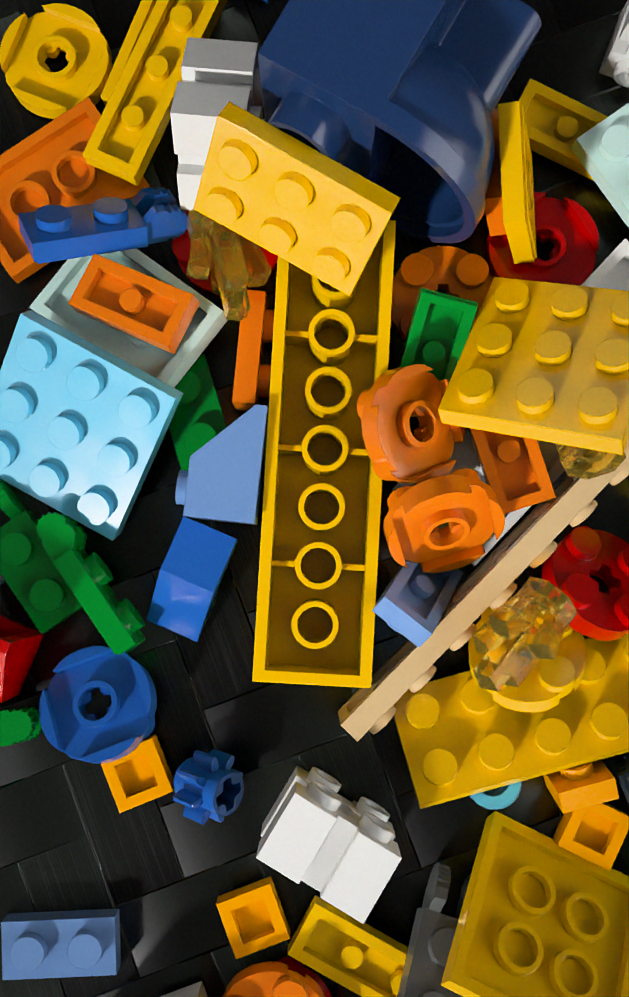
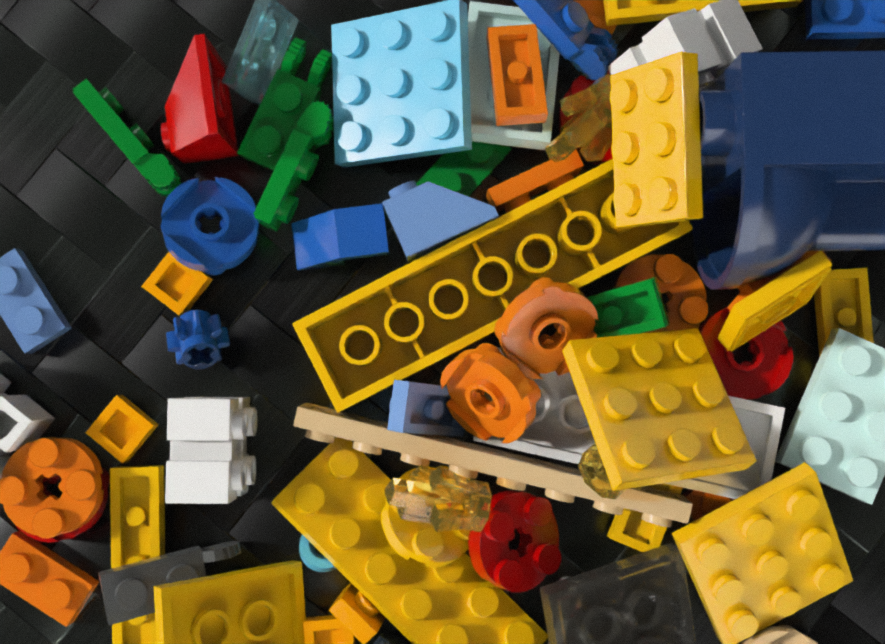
camera: 60 degrees right, 0 degrees up
orange plate [468,428,556,514] -> none

